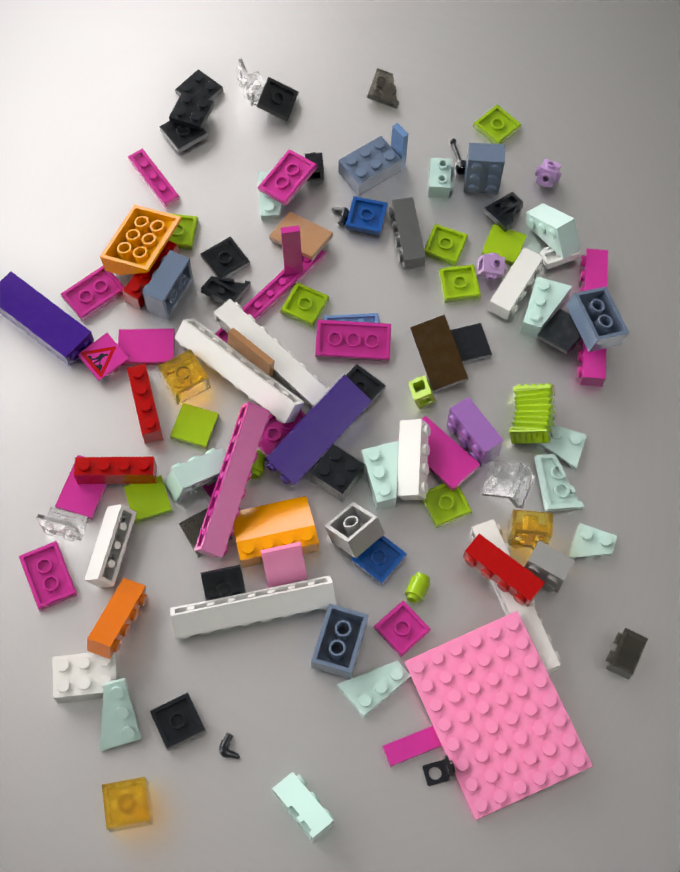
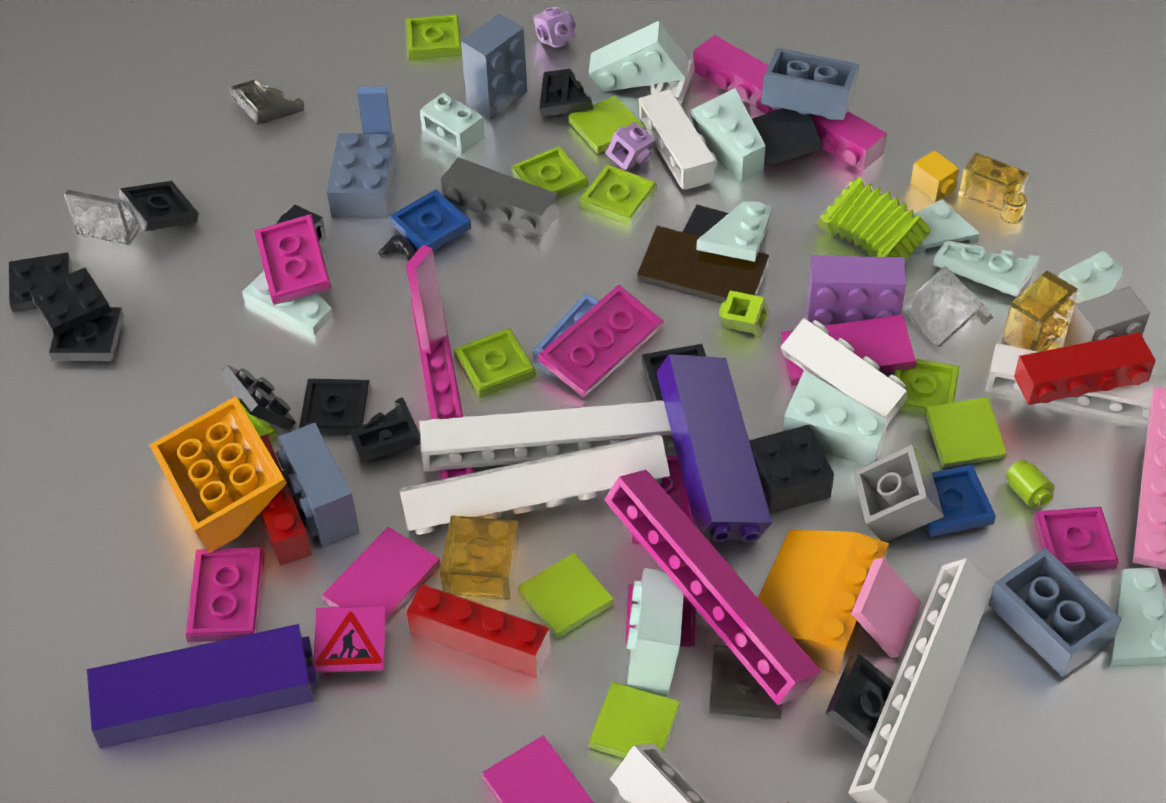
camera: 50 degrees left, 15 degrees down
red brick [74,456,157,484] -> none
dark pink tile [128,148,180,208] -> none
medium nougat tile [227,328,275,377] -> none
medium nougat tile [269,212,333,261] -> none
black hinge [450,138,466,175] -> none
none -> black plate [219,365,296,431]
none -> light aqua wing [696,201,772,262]
none -> yellow brick [911,150,959,202]
none -> lime tile [925,397,1007,469]
none -> clear yellow hinge [959,153,1029,224]

